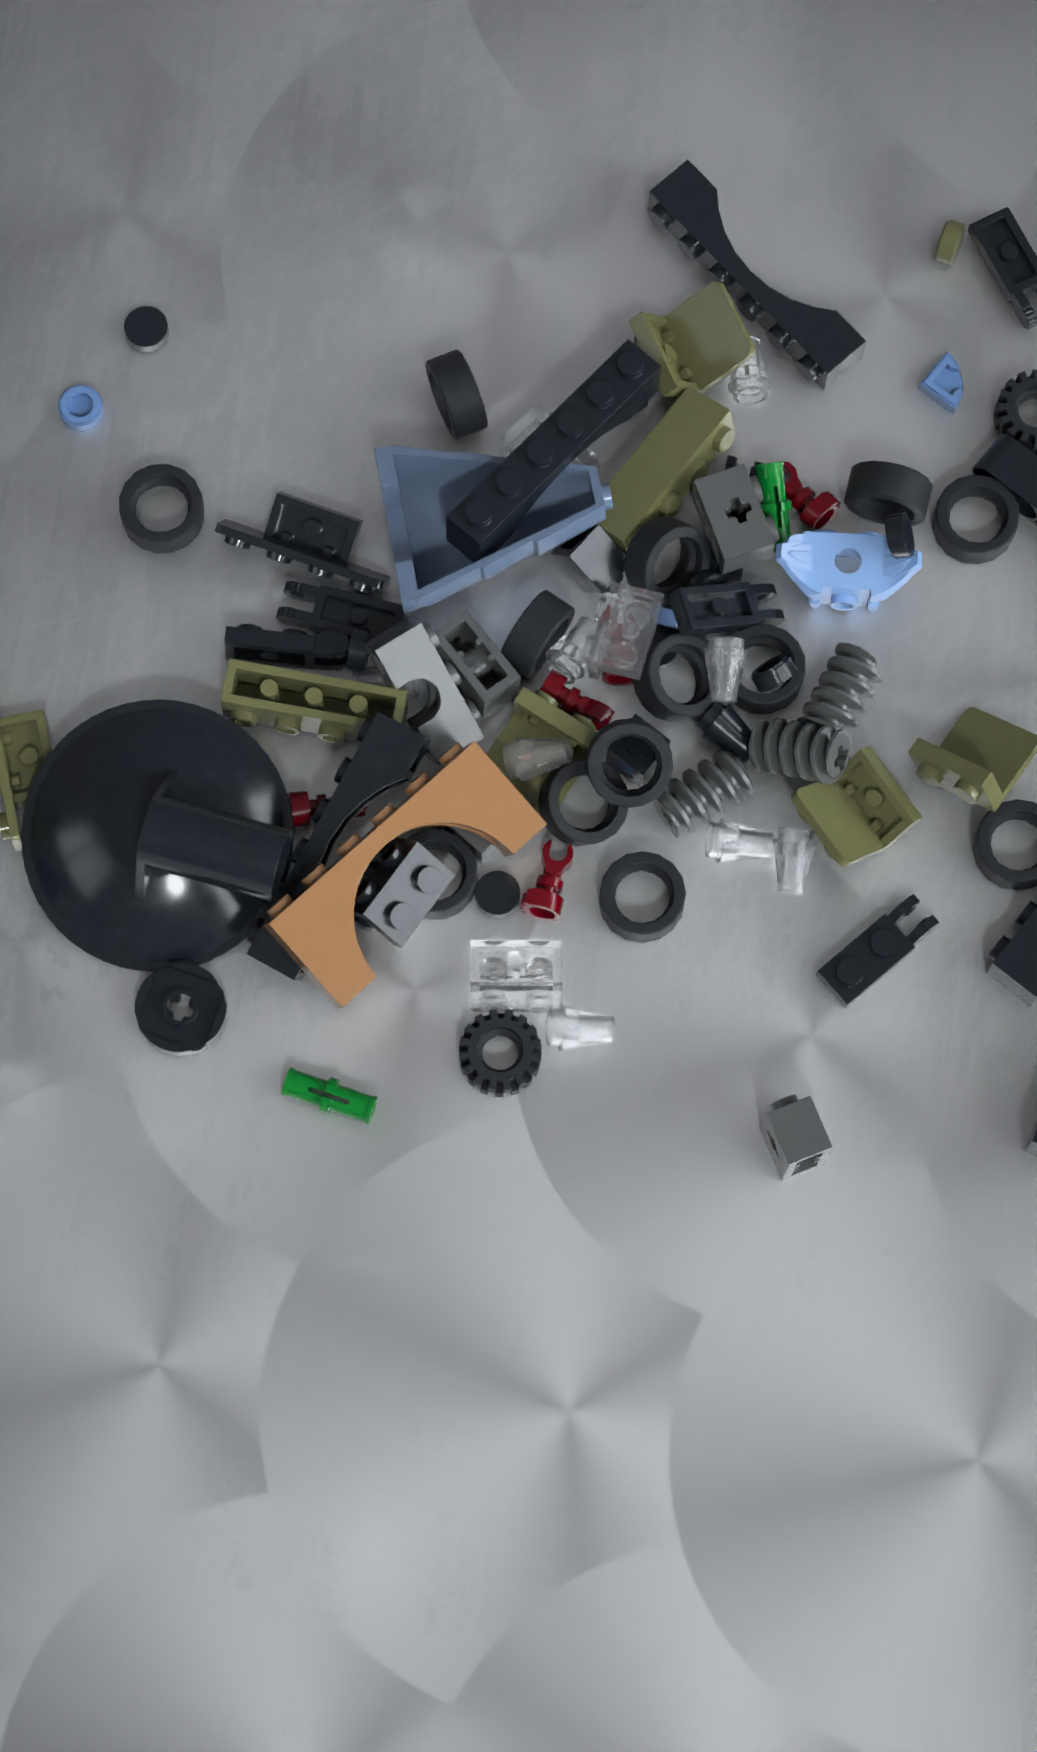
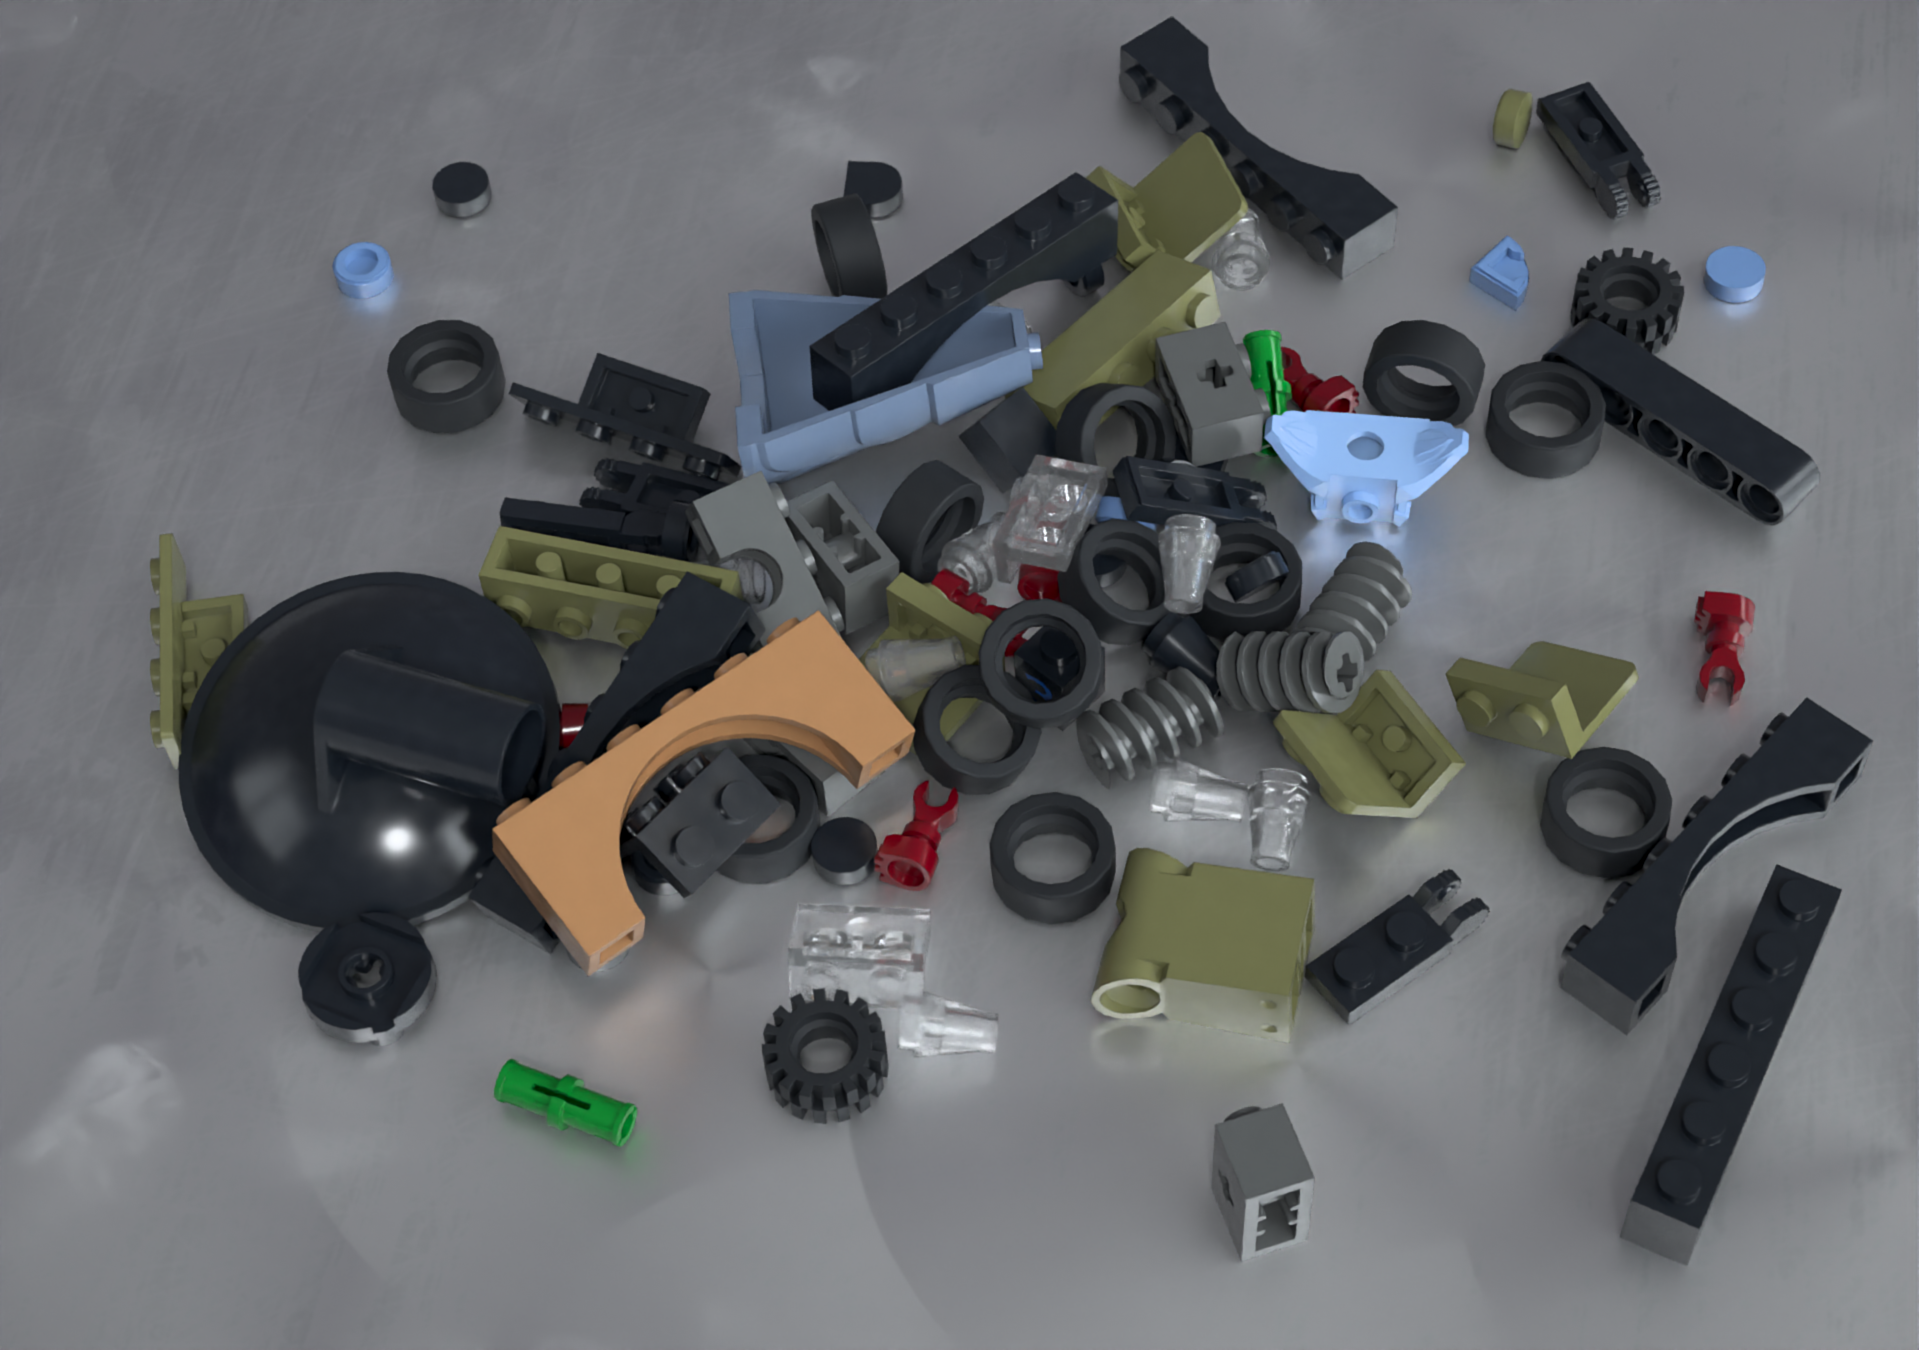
camera: 10 degrees right, 20 degrees down
black tile [885,512,915,559] -> none
none -> black tile [843,161,903,218]
none -> olive piece [1091,848,1315,1043]

